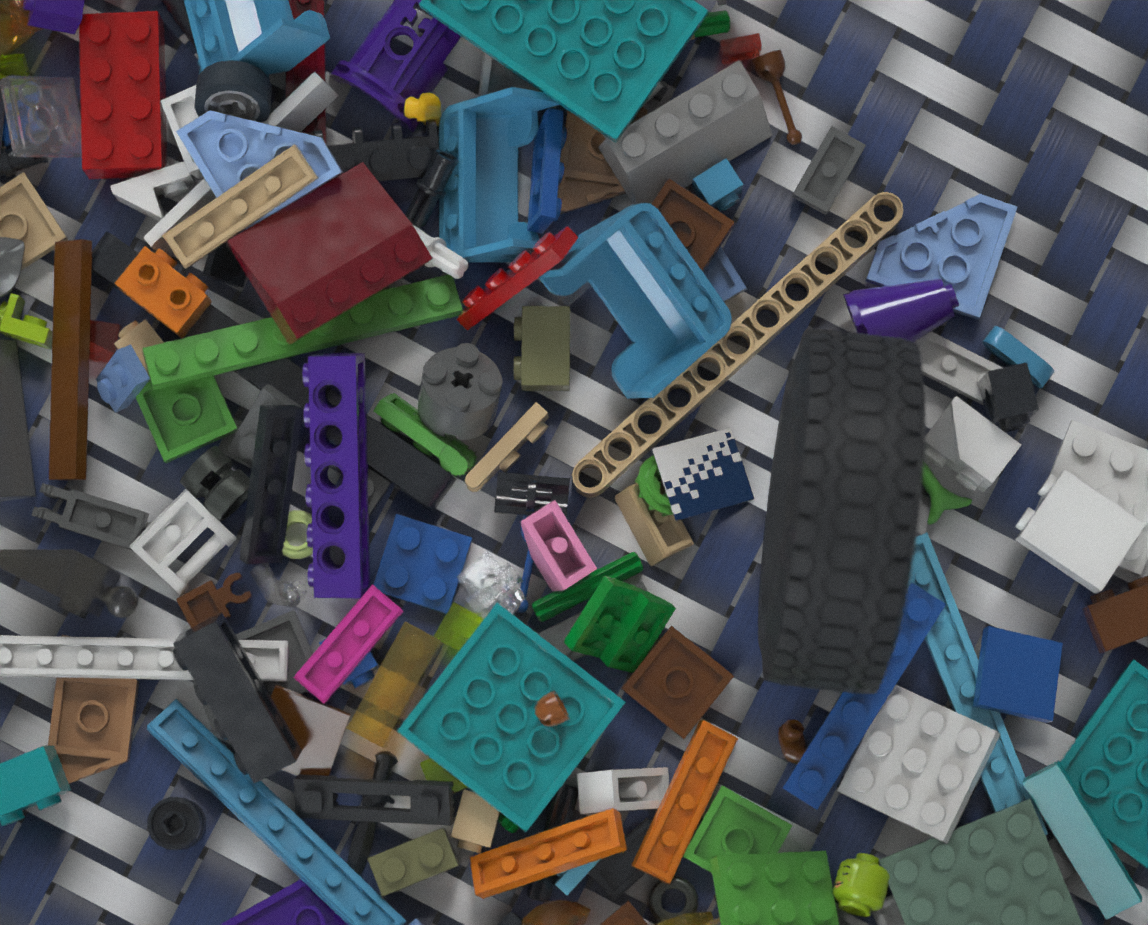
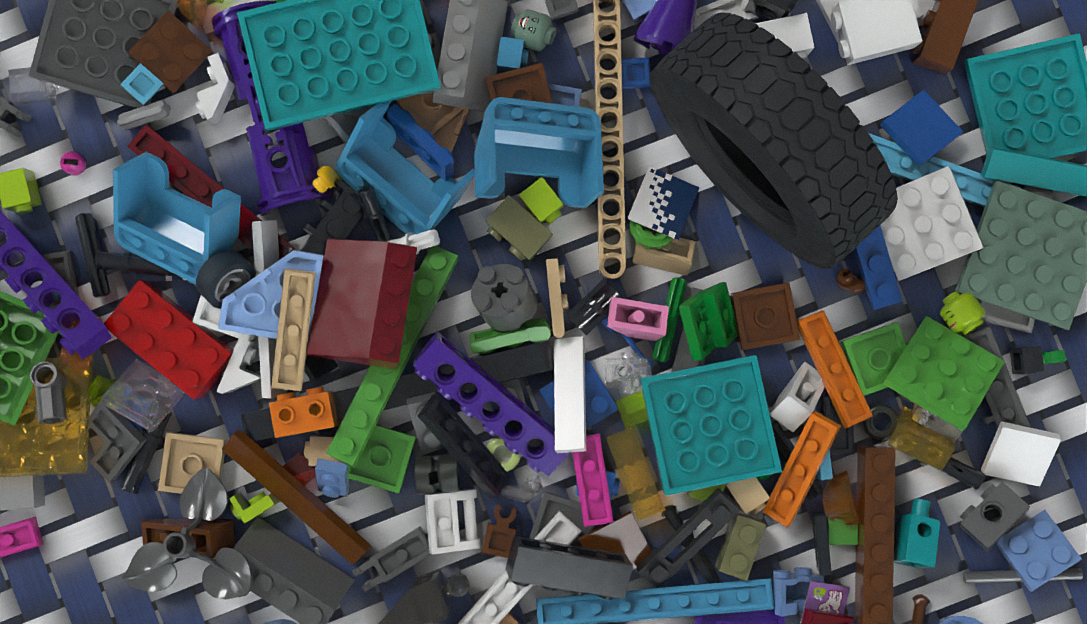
camera: 50 degrees left, 5 degrees up
red plate [456,226,579,331] -> none
dark orange hinge [535,690,570,727] -> none
none -> sand green head [511,9,556,52]
none -> lime brick [519,177,564,225]
none -> white tile [554,336,586,453]
none -> blue tile [621,57,650,89]

